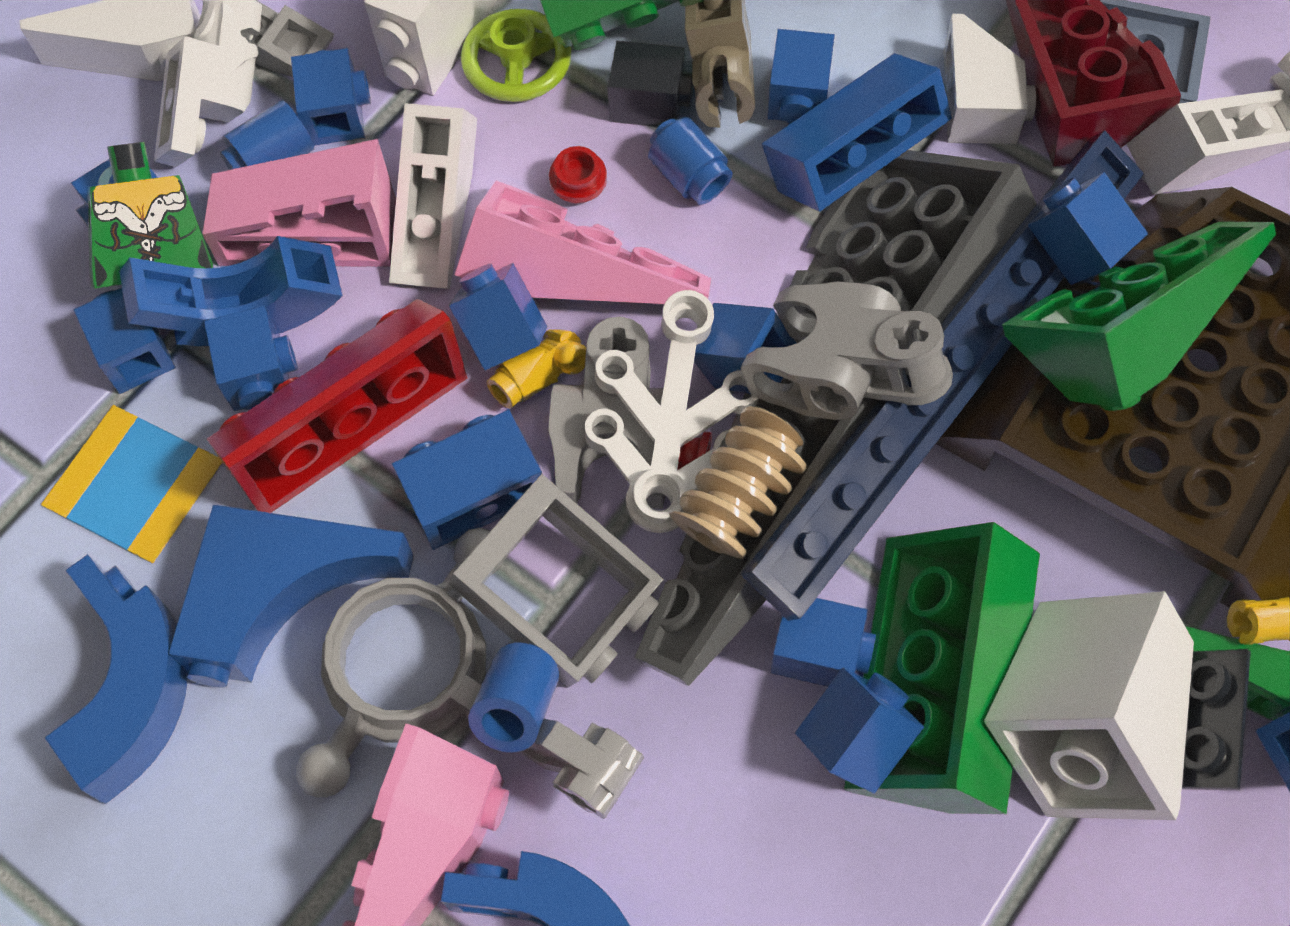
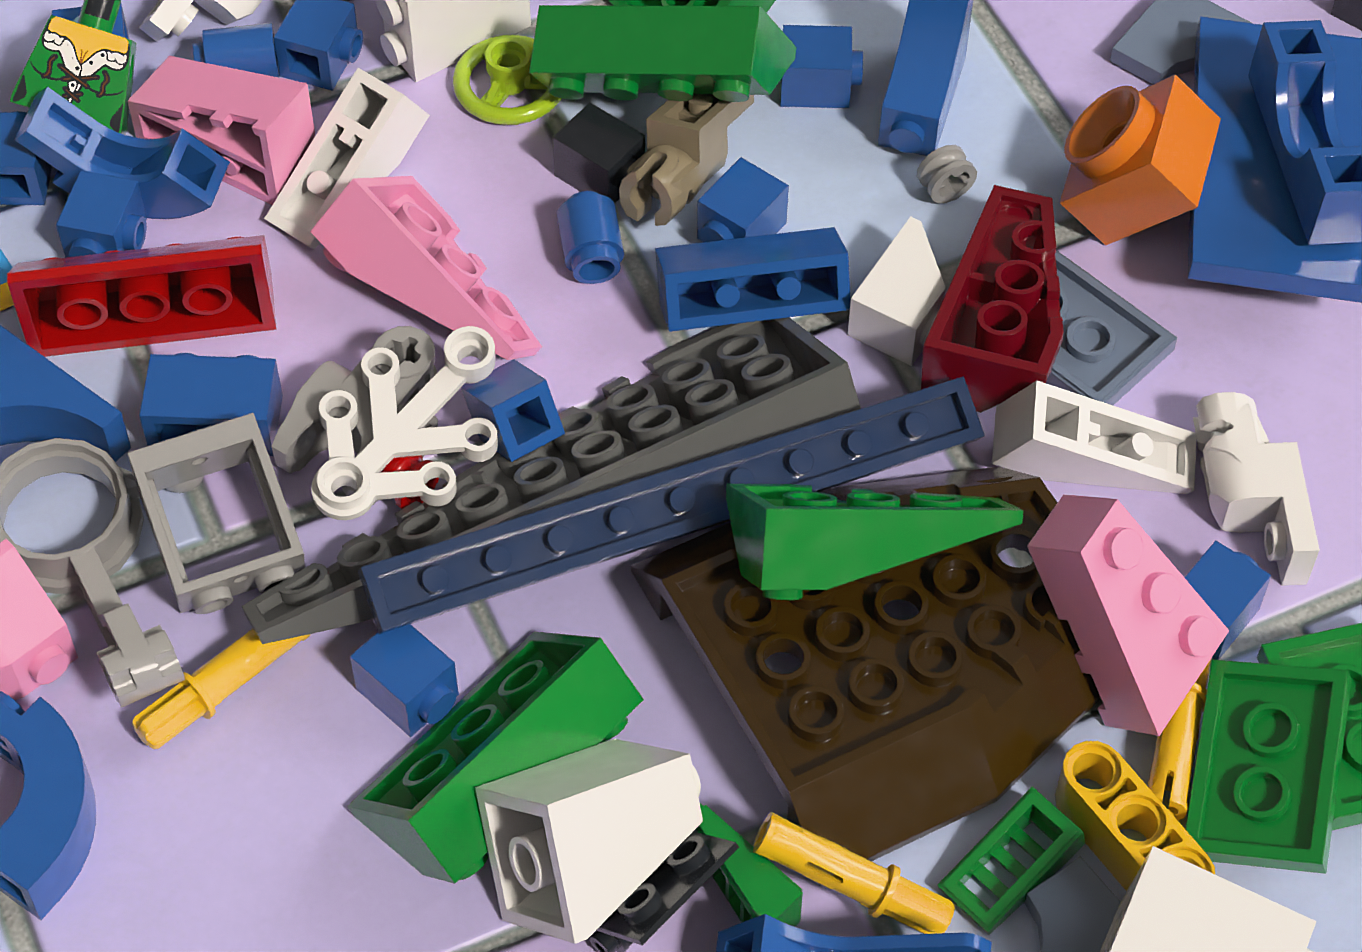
camera: 25 degrees right, 10 degrees down
blue brick [449,263,548,371] -> none
blue brick [468,642,559,752] -> none
yellow arm [486,329,586,409] -> none
red plate [549,146,607,203] -> none
tan piece [669,406,806,559] -> none
light grey piece [741,281,953,420] -> none
blue brick [794,667,924,794] -> none
blue brick [1028,172,1148,285] -> none
none -> yellow axle [132,628,310,749]

